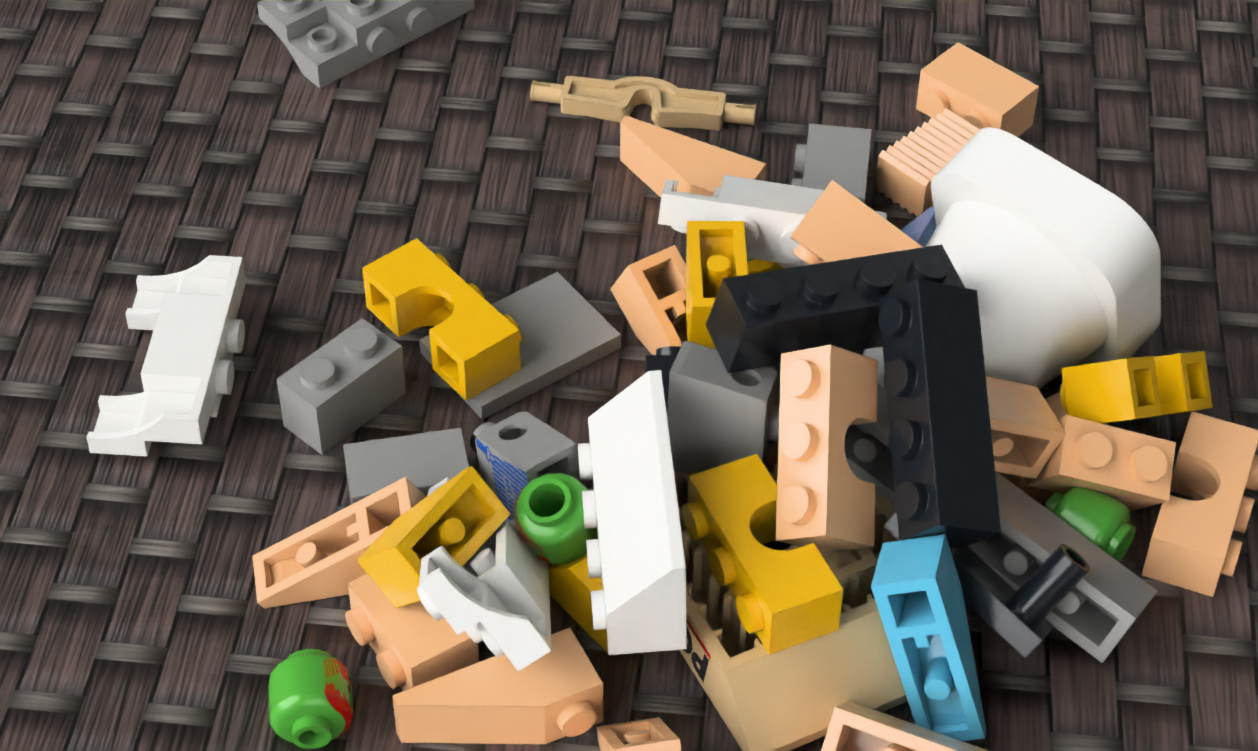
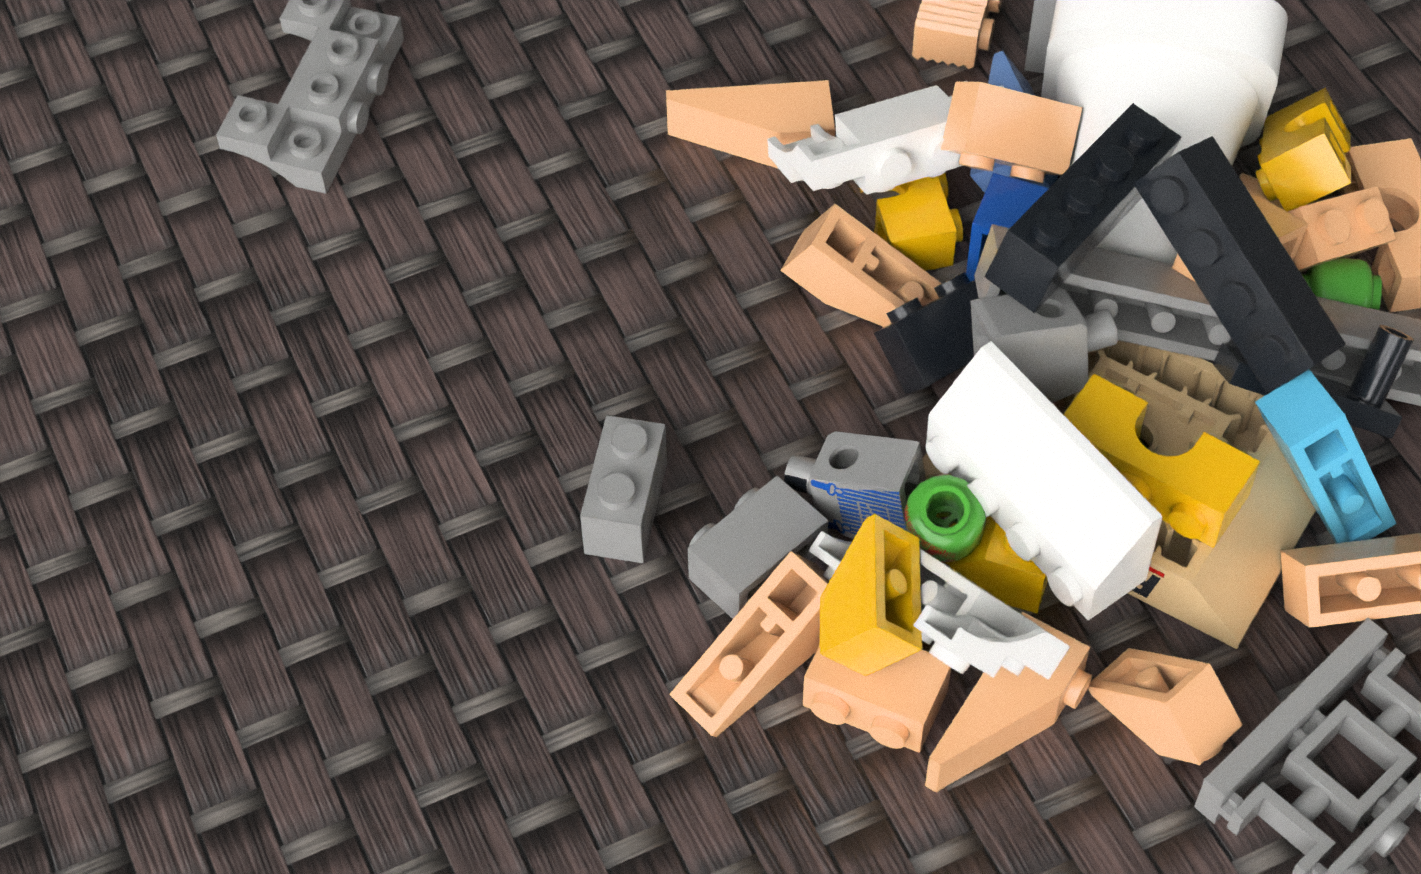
camera: 30 degrees left, 10 degrees up
white bracket [87,255,246,457] -> none
bright green head [268,649,354,749] -> none
yellow arch [362,238,522,401] -> none
light grey tile [420,272,621,420] -> none
tan piece [530,76,757,131] -> none
yellow slope [686,221,748,349] -> none
light nougat arch [776,345,878,552] -> none
light grey brick [791,123,872,204] -> none

